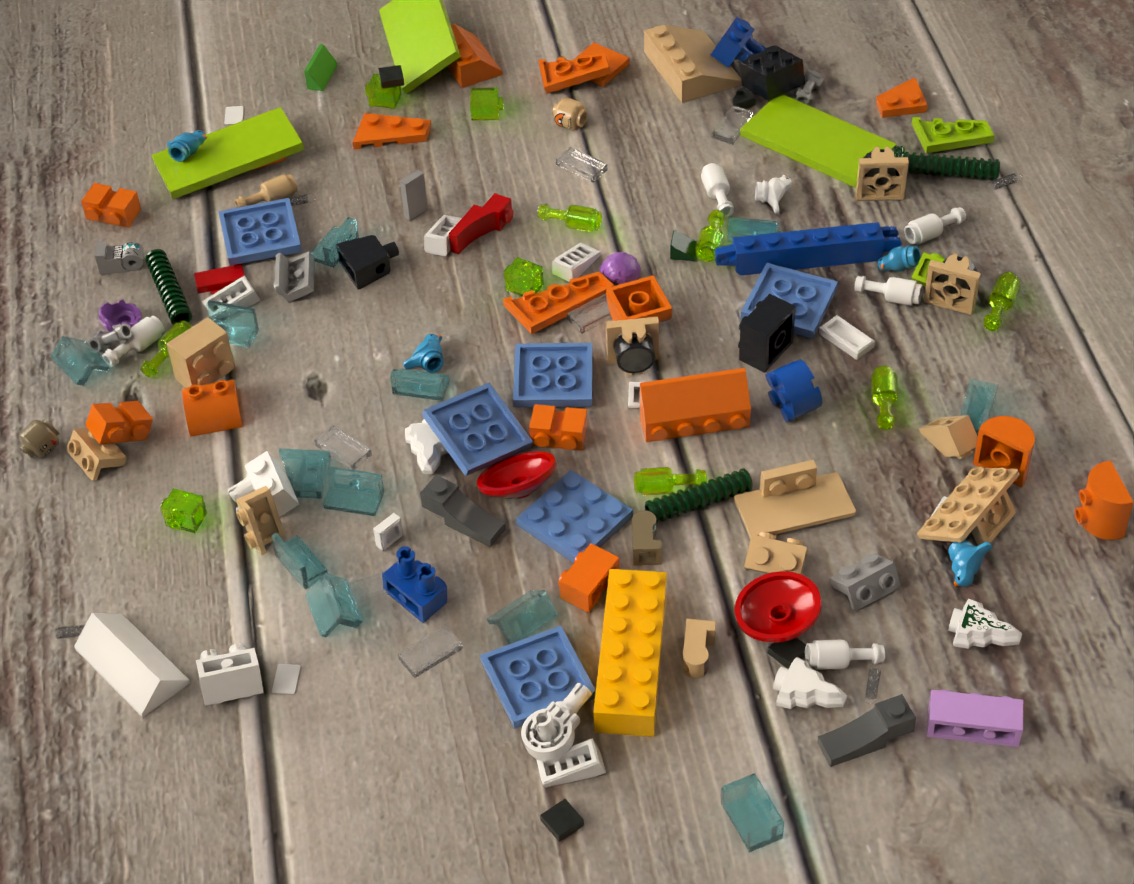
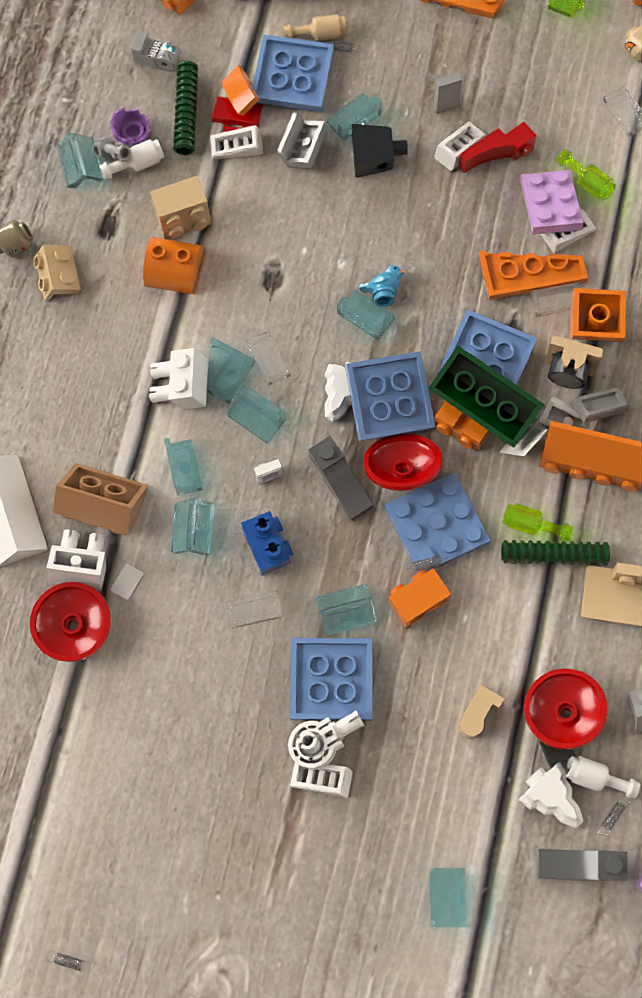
camera: 25 degrees right, 25 degrees up
orange brick [85,401,153,444] -> none
clear neon green piece [140,321,193,378] -> none
clear neon green brick [161,488,207,533] -> none
clear light blue panel [206,300,259,348] -> none
tan bracket [236,486,286,555] -> none
clear neon green brick [503,257,544,297] -> none
pearl dark grey tile [540,799,584,842] -> none
yellow brick [593,569,667,737] -> none
medium lavender hair [599,252,641,285] -> none
dark tan leg [632,510,662,565] -> none
tan bracket [744,532,809,575] -> none
none -> red dish [30,582,111,662]
none -> medium nougat slope [53,463,148,535]
none -> orange slope [222,65,260,116]
none -> clear piece [406,555,449,572]
none -> dark green slope [428,346,546,448]
none -> white sticker [499,428,547,456]
none -> lavender plate [520,170,583,235]
none -> light grey tile [571,387,630,423]

